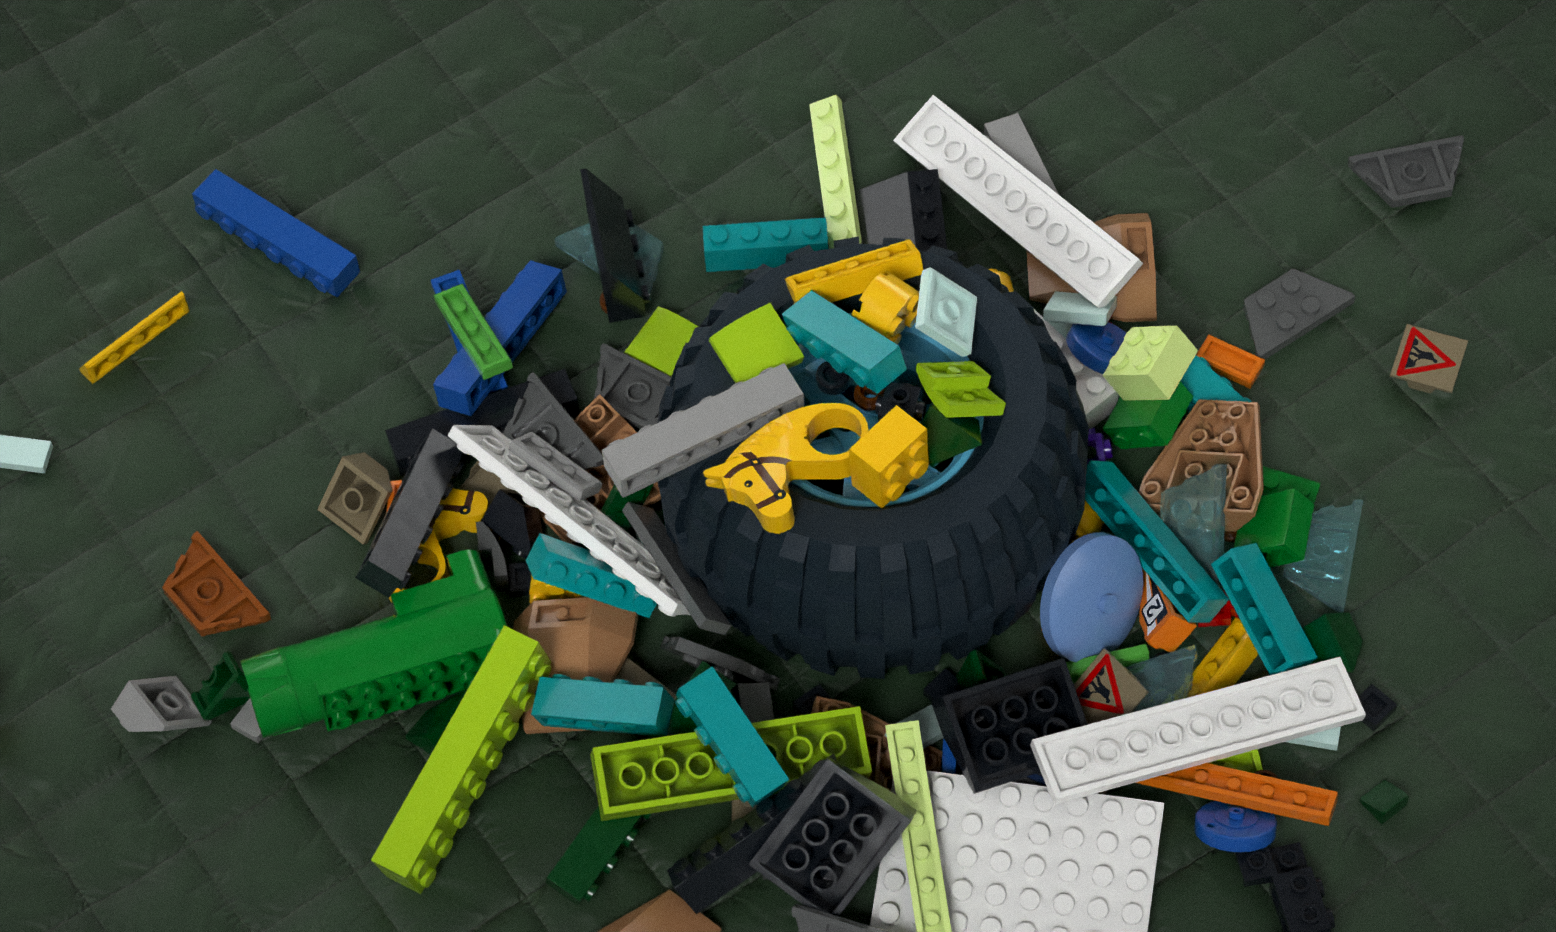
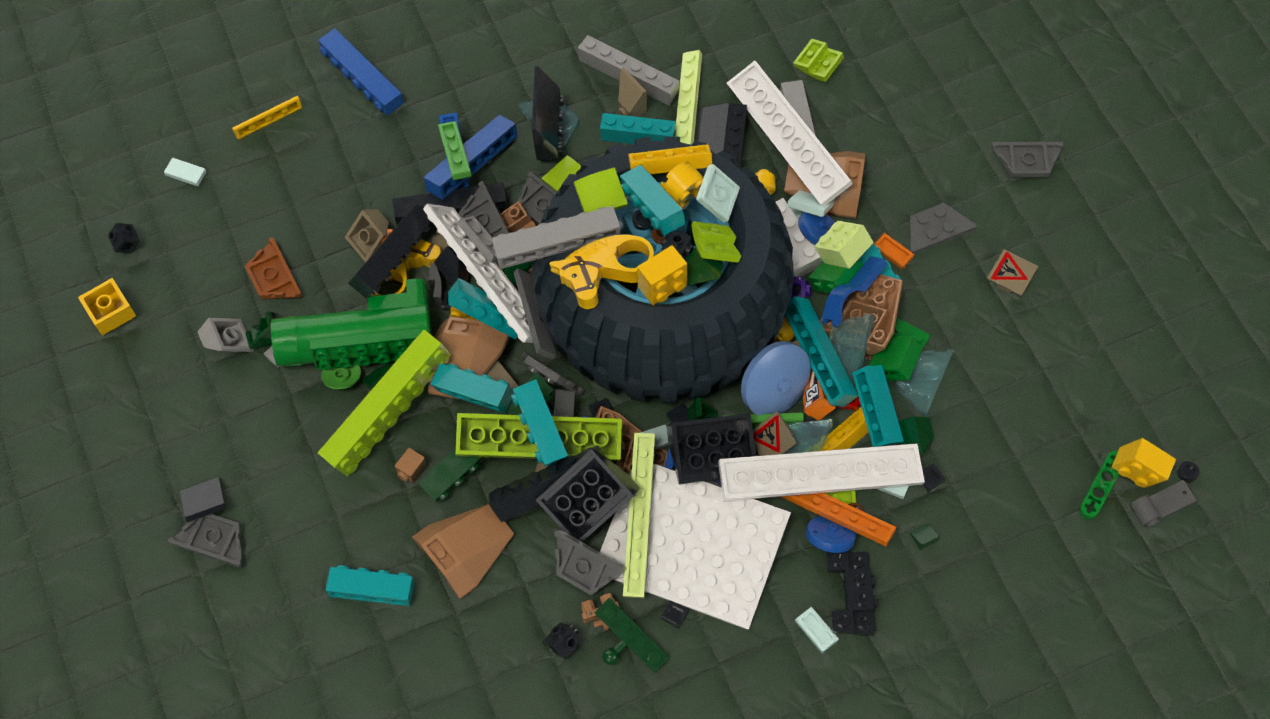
camera: 10 degrees right, 5 degrees up
none -> bright green dish [321,365,361,389]
none -> medium nougat brick [394,448,427,484]
none -> light grey brick [578,35,679,106]
none -> dark tan slope [618,67,647,117]
none -> lime slope [793,39,844,82]
none -> blue piece [821,256,887,327]

